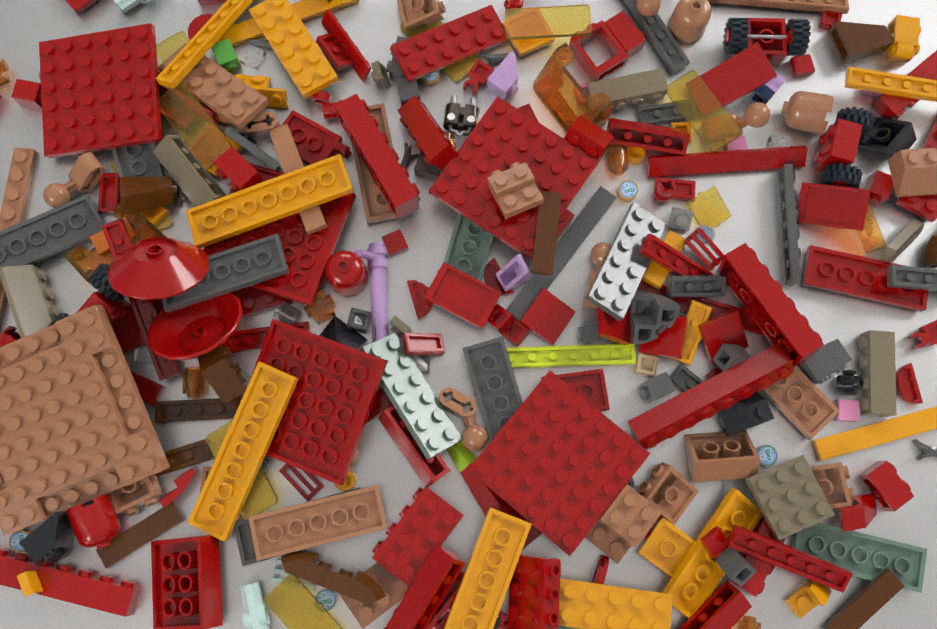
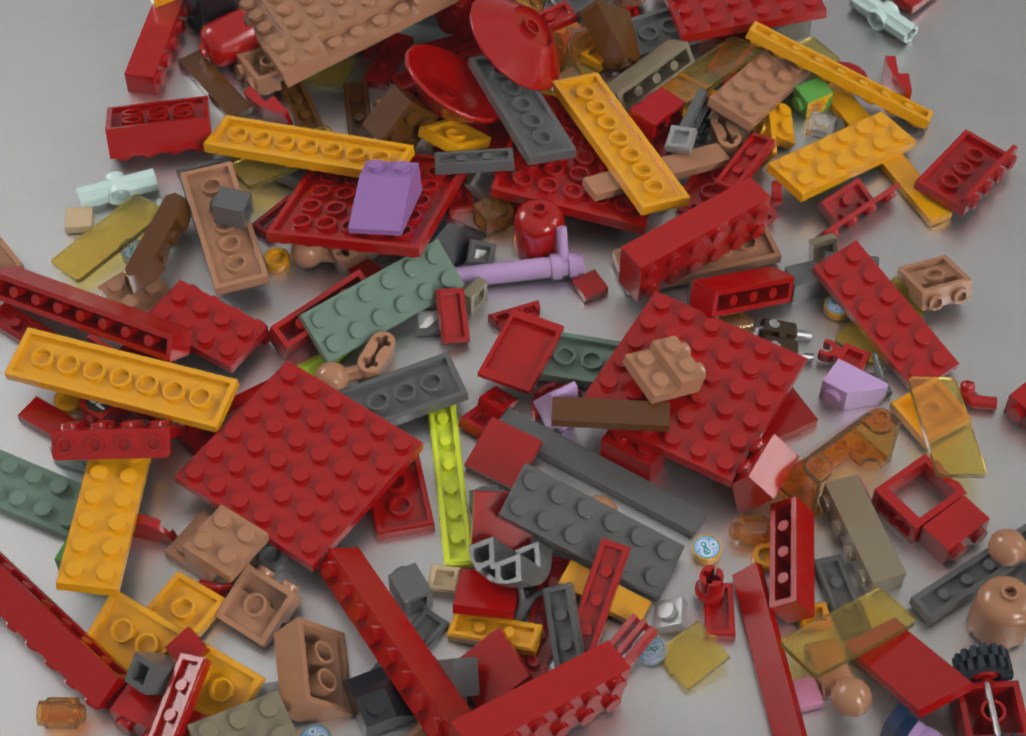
camera: 90 degrees right, 25 degrees down
none -> dark grey brick [210,186,254,230]
none -> medium lavender slope [348,159,422,236]
none -> light orange plate [418,120,491,152]
none -> dark grey tile [434,148,515,175]
none -> light grey tile [665,125,697,155]
none -> red tile [713,132,776,192]

